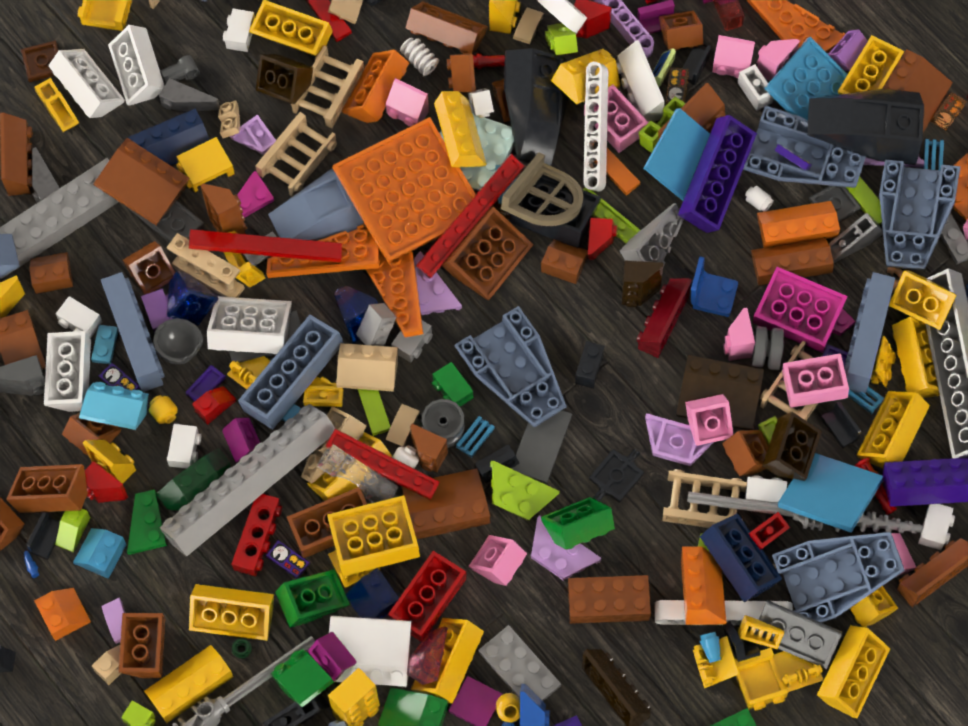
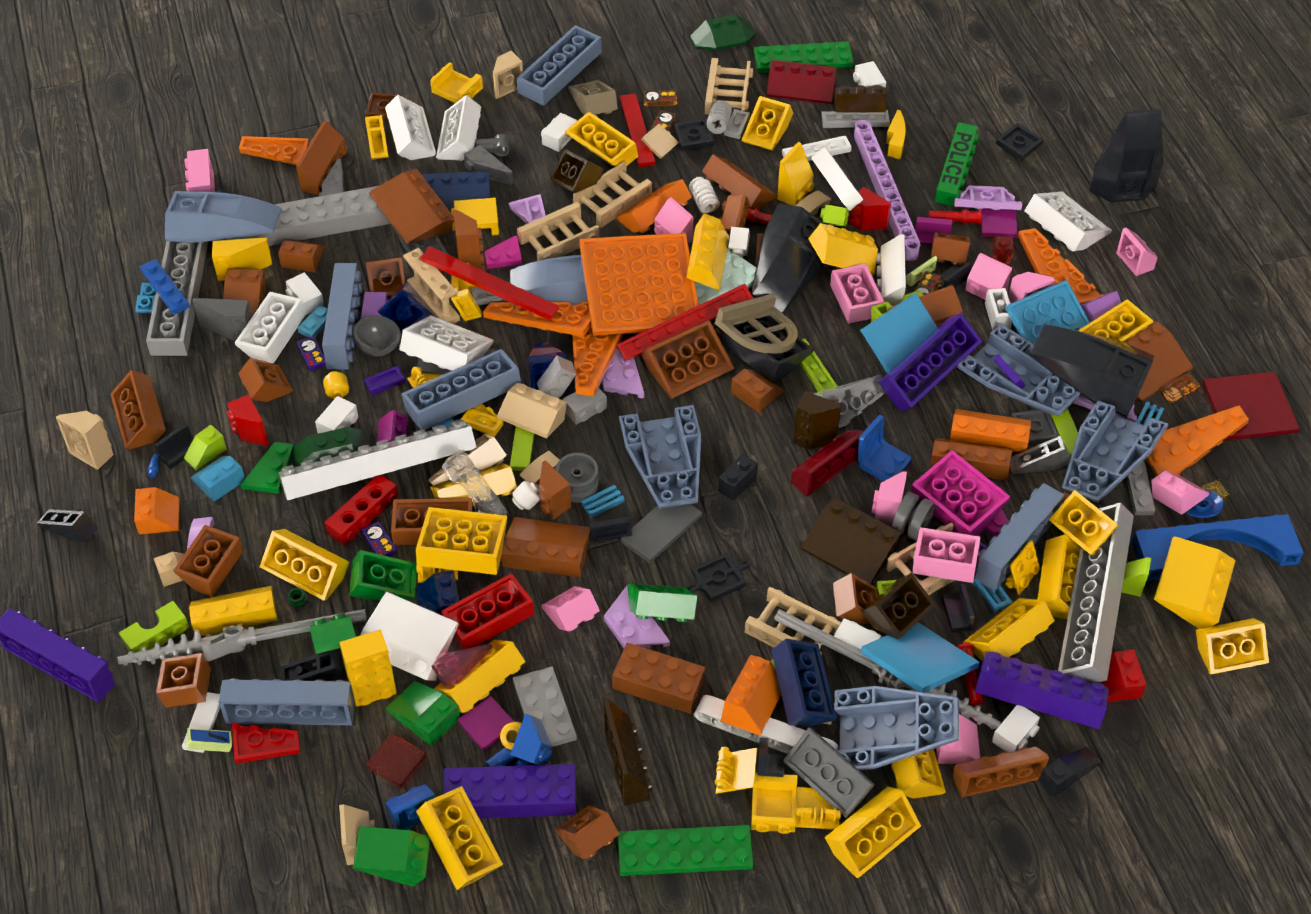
camera: 20 degrees right, 15 degrees down
dark orange slope [6,464,88,513] -> none
medium azure slope [79,382,149,430] -> none
yellow slope [83,440,136,484] -> none
red slope [192,386,237,425] -> none
tan slope [218,100,240,138] -> none
magenta panel [308,632,357,681] -> none
red tile [326,429,440,500] -> none
green brick [432,362,474,407] -> none
lime wing [490,461,560,520] -> none
white beam [584,62,608,192] -> none
red slope [588,218,618,260] -> none
orange tile [594,148,640,195] -> none
lavender wing [645,413,714,466] -> none
bright pink slope [685,394,733,446] -> none
dark azure cone [699,632,721,663] -> none
yellow slope [738,615,784,649] -> none
white brick [745,186,774,212] -> none
red slope [749,512,790,550] -> none

